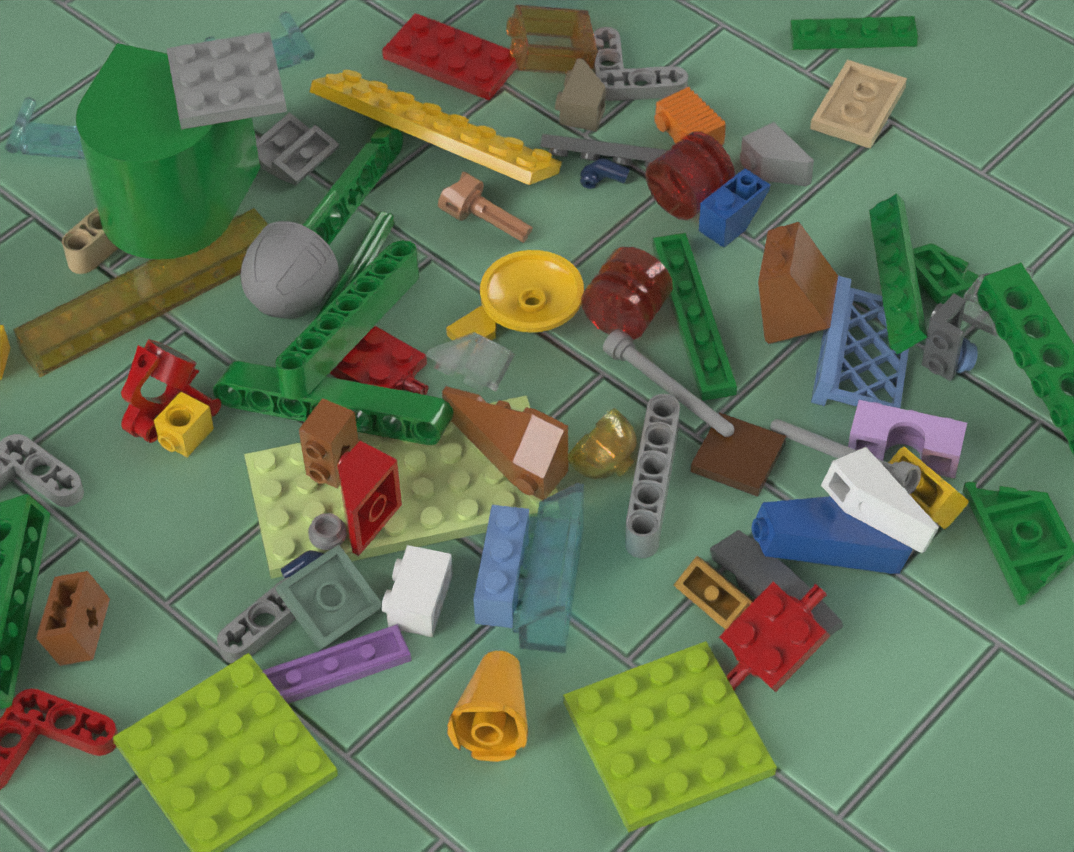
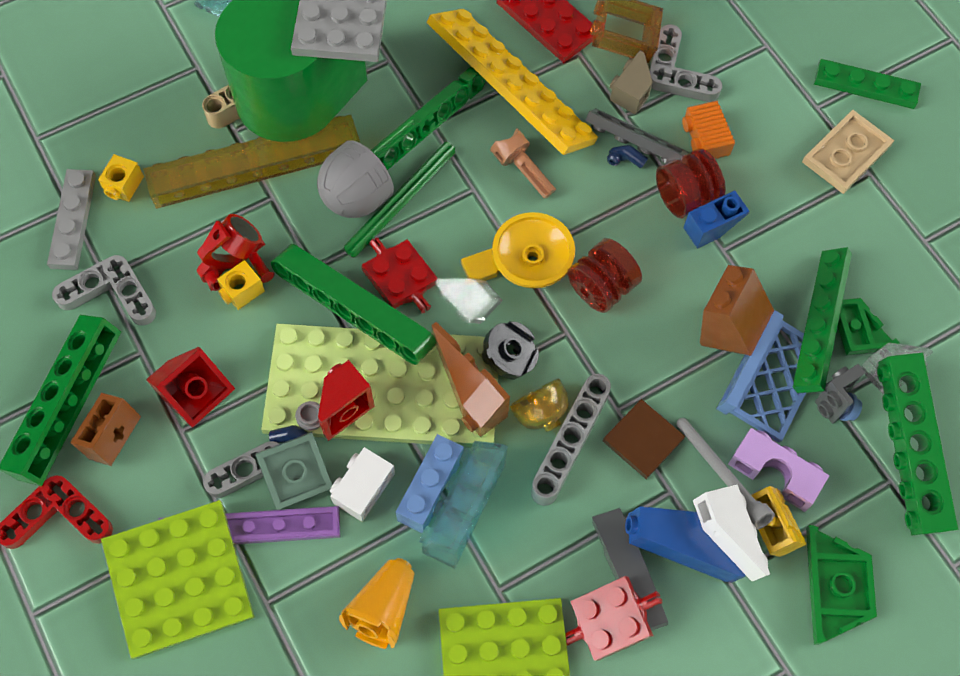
camera: 15 degrees right, 15 degrees up
light grey slope [256,112,339,185] -> none
green beam [275,240,419,400] -> none
dark orange brick [299,398,358,489] -> none
light grey piece [603,329,734,437] -> none
green plate [653,233,737,401] -> none
pearl gold slope [674,556,753,630] -> none
light grey slope [740,122,814,186] -> none
none -> red slope [146,347,235,428]
none -> plate [482,321,539,380]

